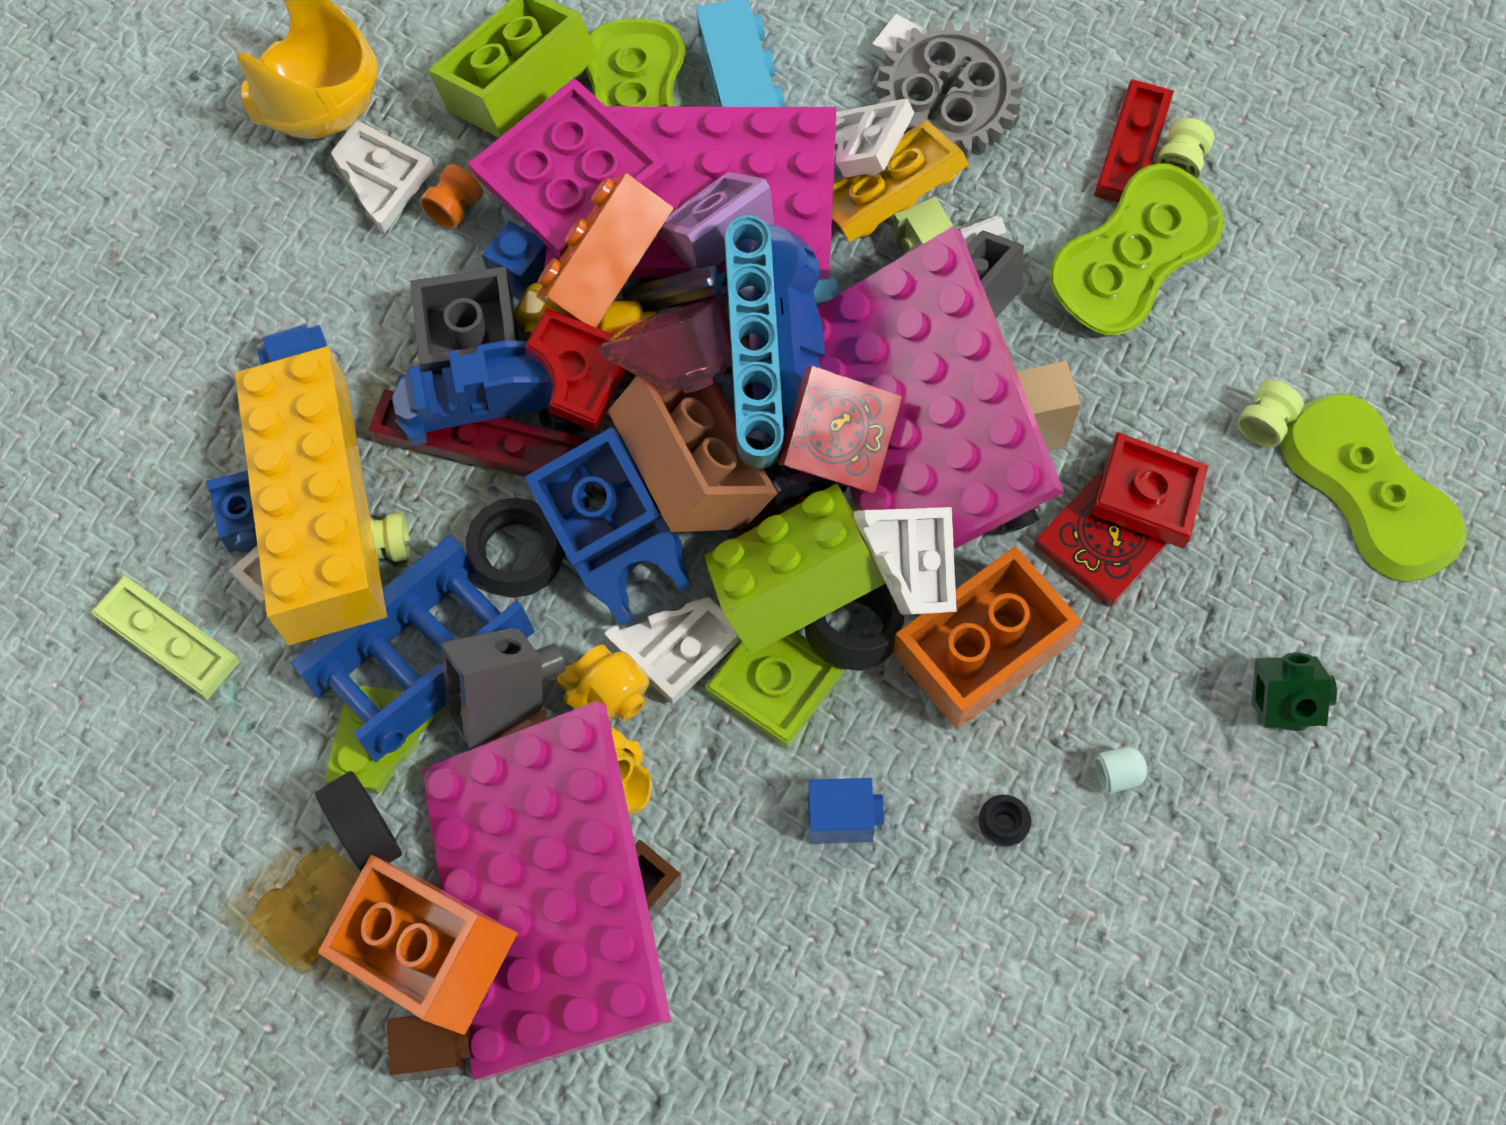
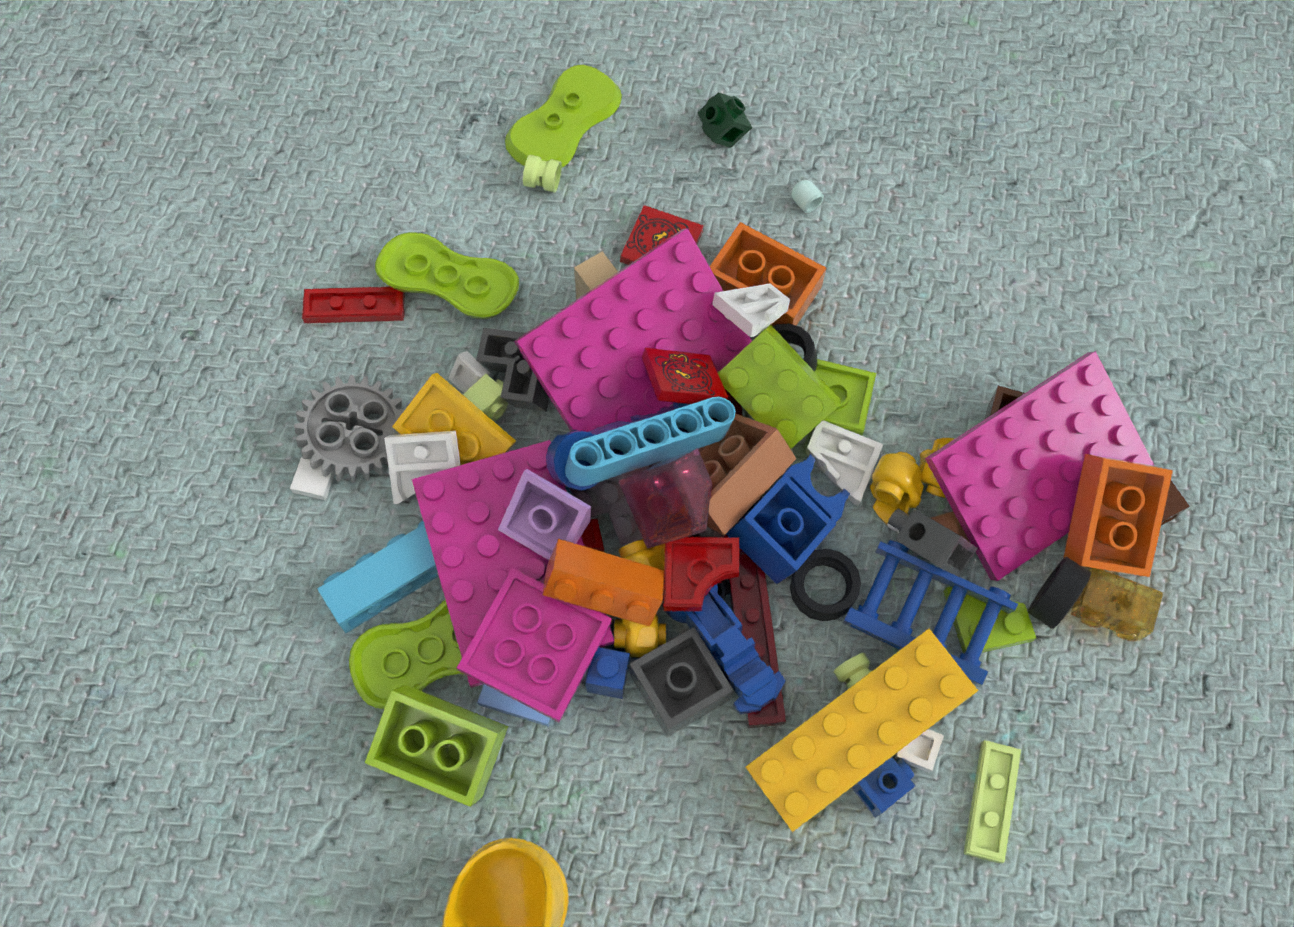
camera: 115 degrees left, 0 degrees up
blue brick [256,323,328,365] -> none
white wing [331,120,434,233] -> none
orange wheel [419,164,484,230] -> none
axle [617,265,727,312] -> none
blue brick [808,778,884,844] -> none
black plate [978,794,1031,848] -> none
red tile [1090,432,1209,549] -> none
yellowish green wheel [1156,118,1215,179] -> none

